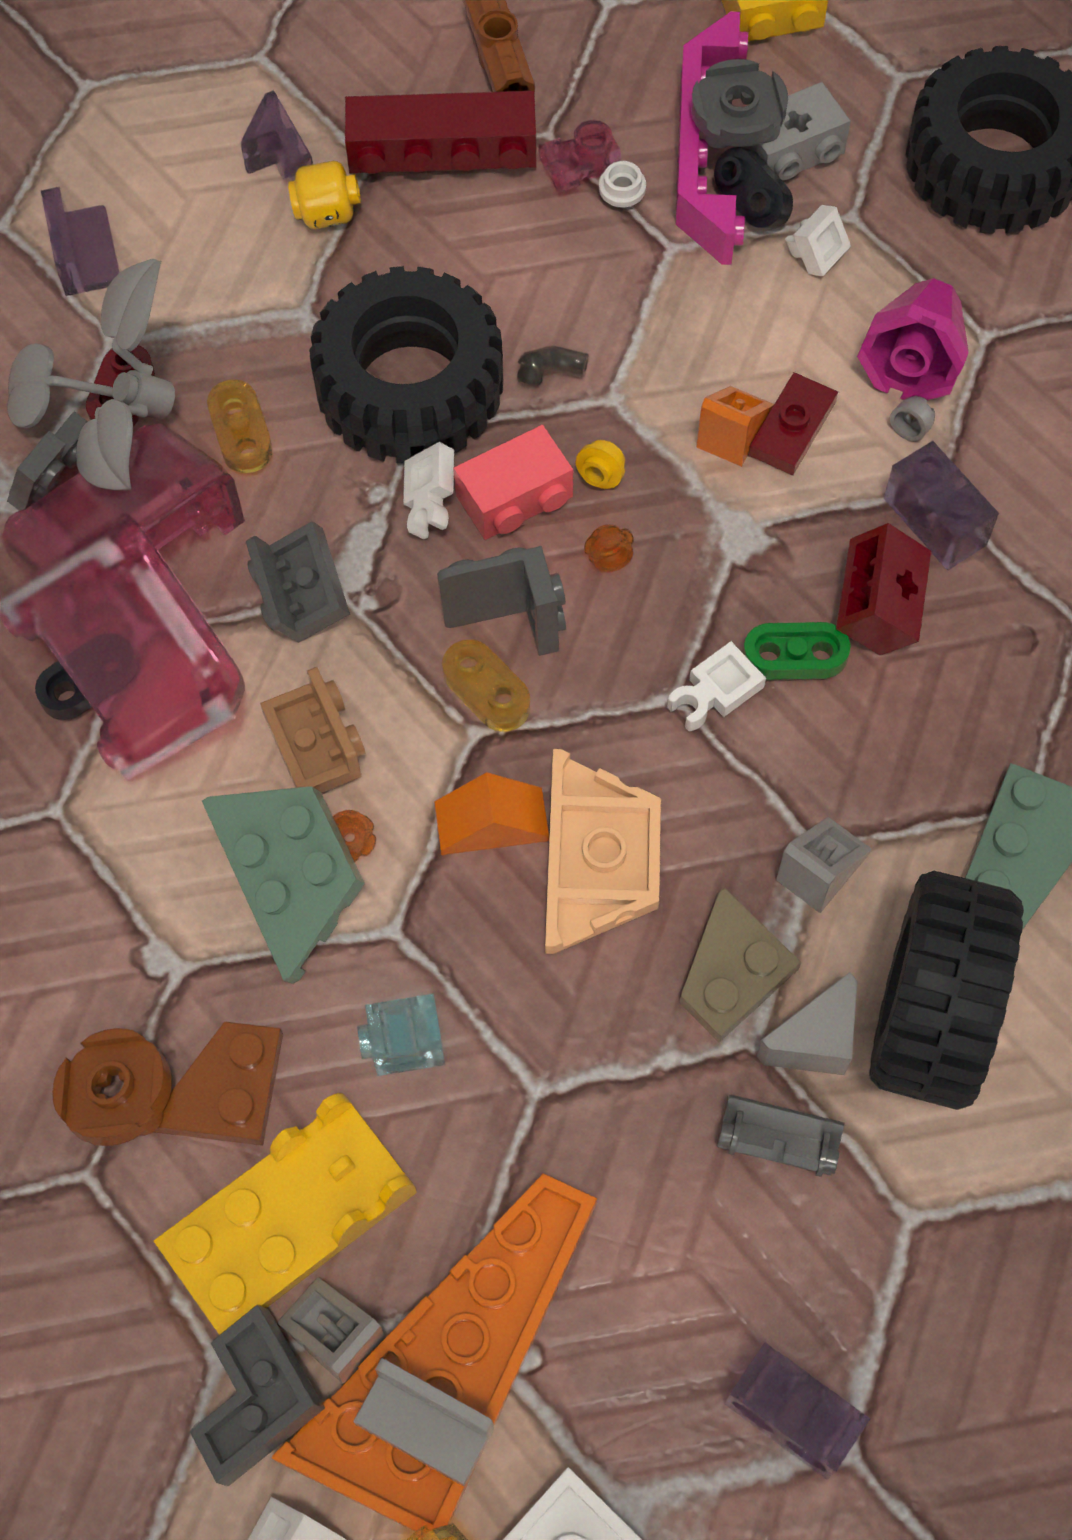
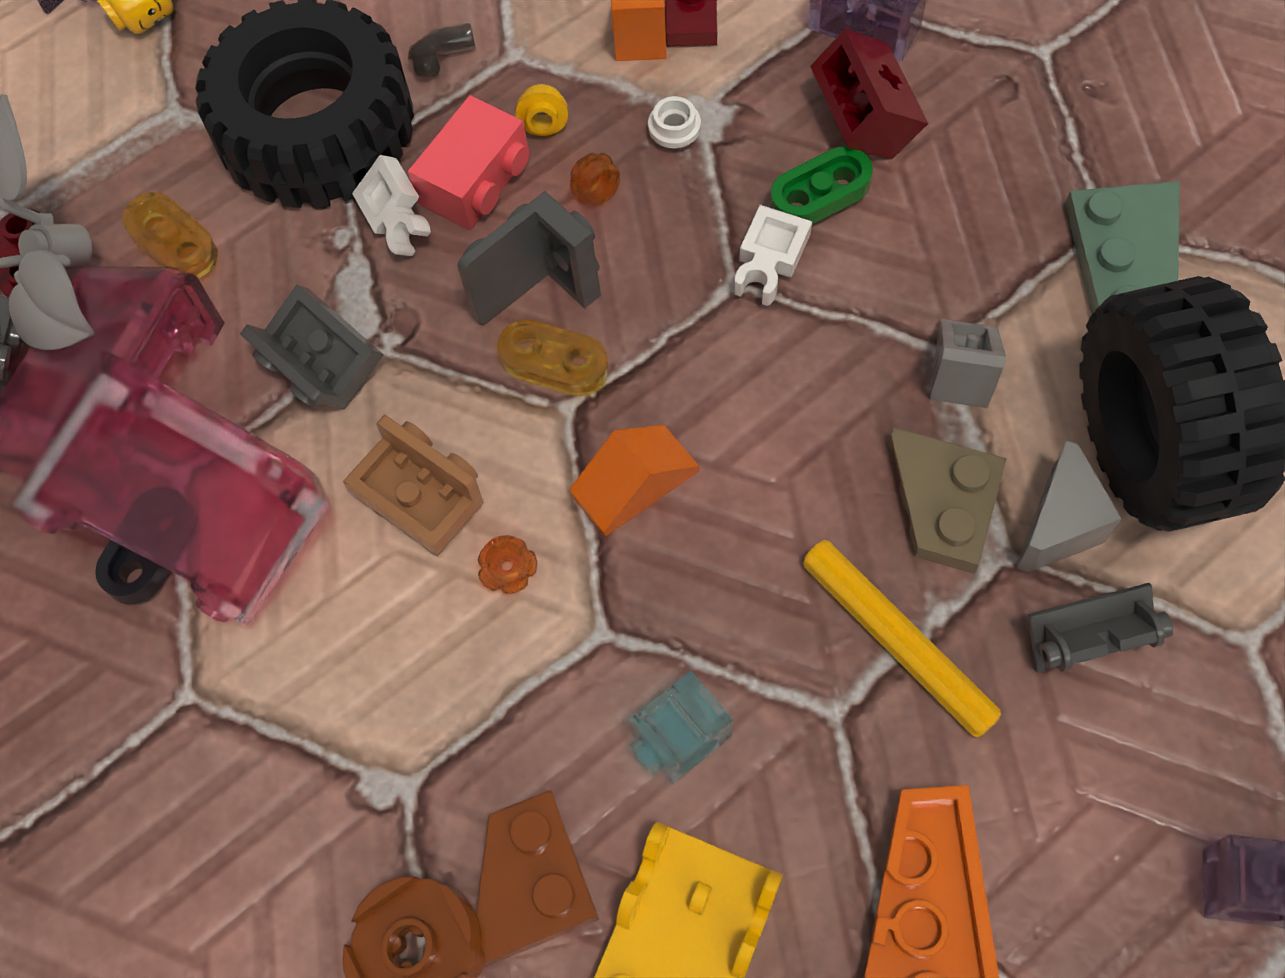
camera: 25 degrees left, 0 degrees up
sand green wing [202,786,365,984] -> none
light nougat wing [545,749,661,954] -> none
none -> white plate [648,96,701,148]
none -> yellow axle [803,540,1001,738]

